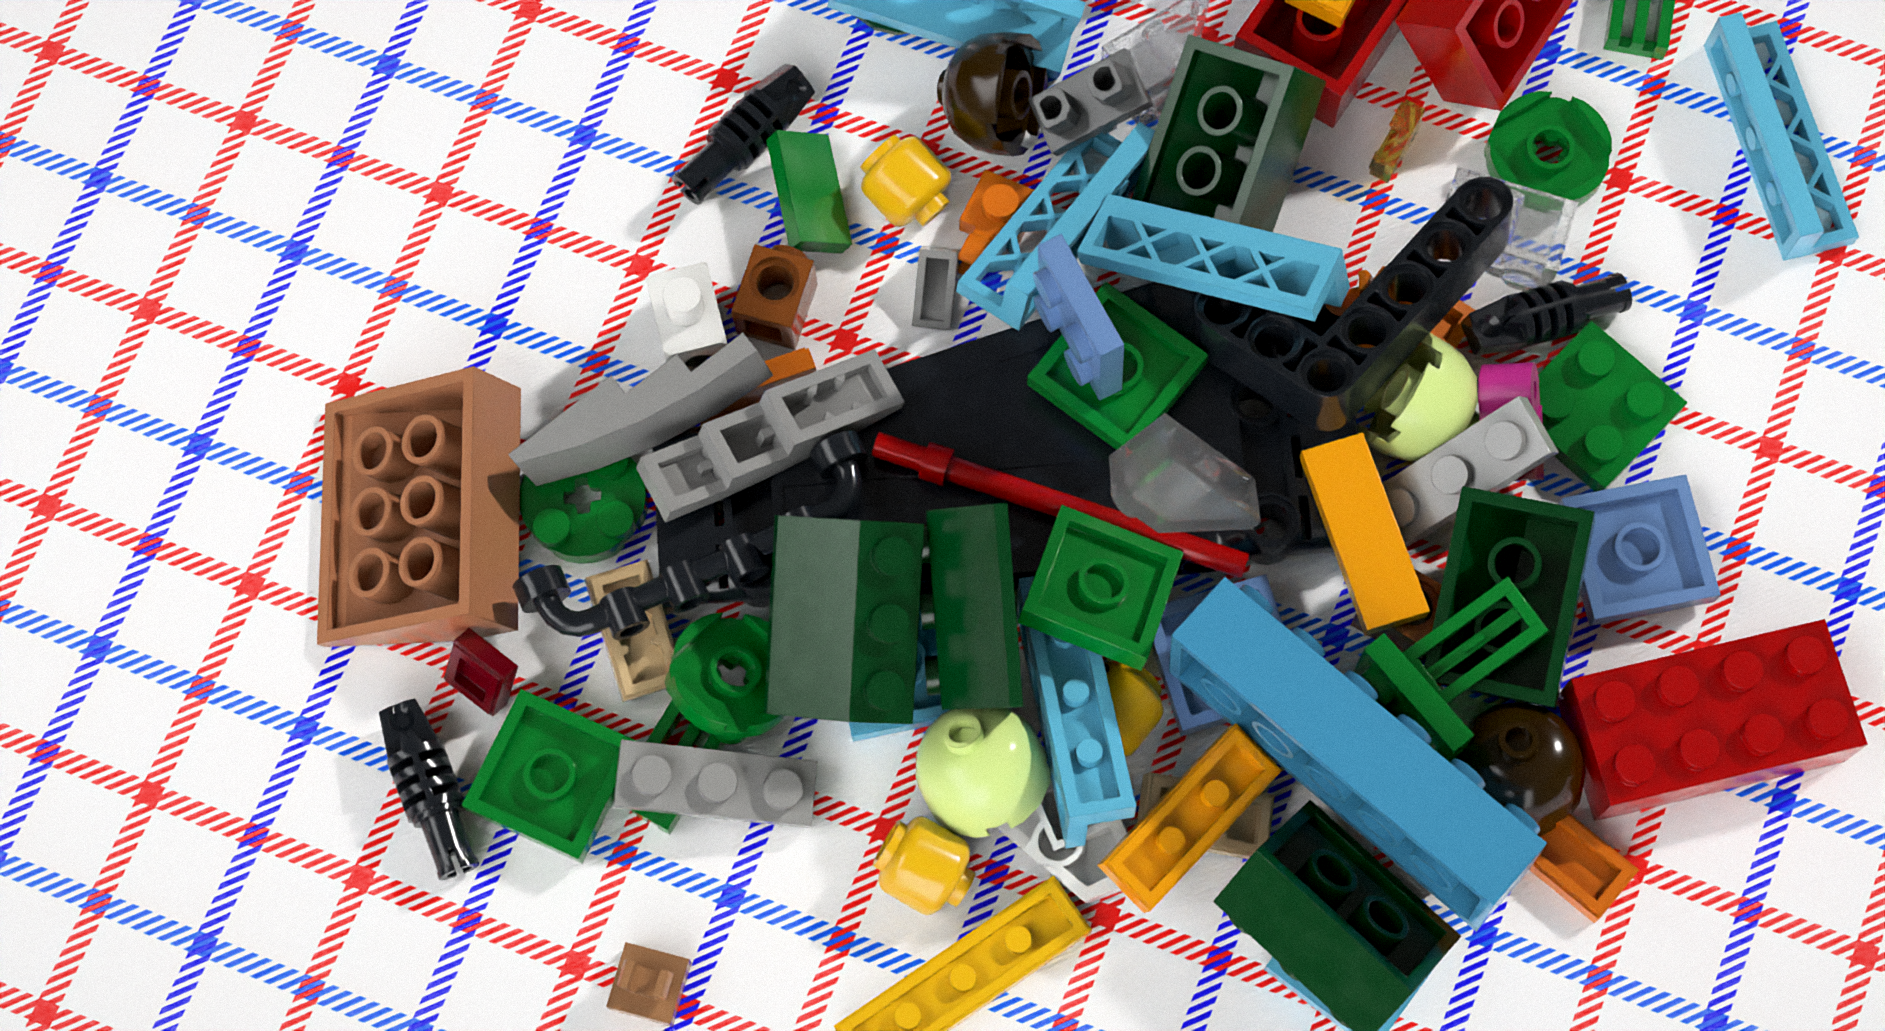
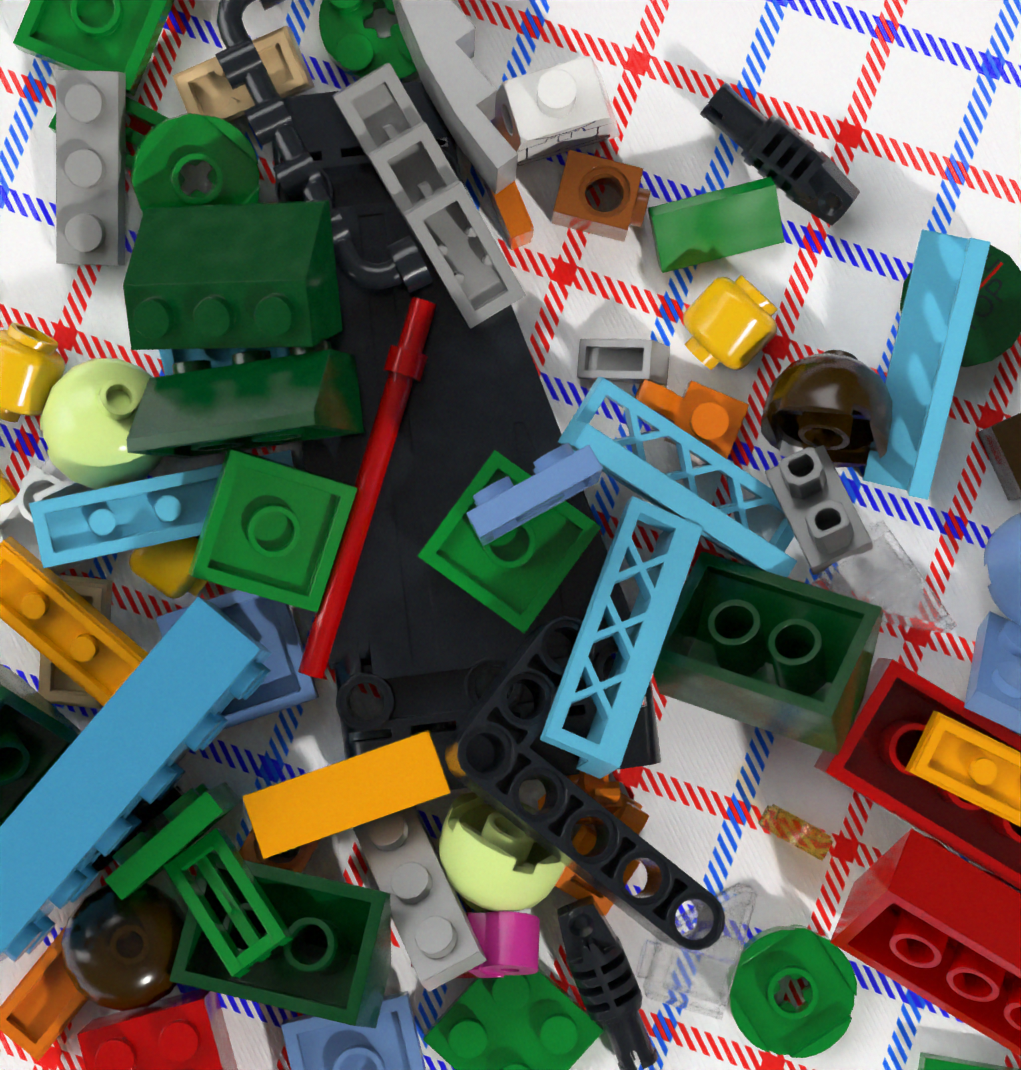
camera: 85 degrees right, 15 degrees up
clear slope [1108,413,1261,533] -> none

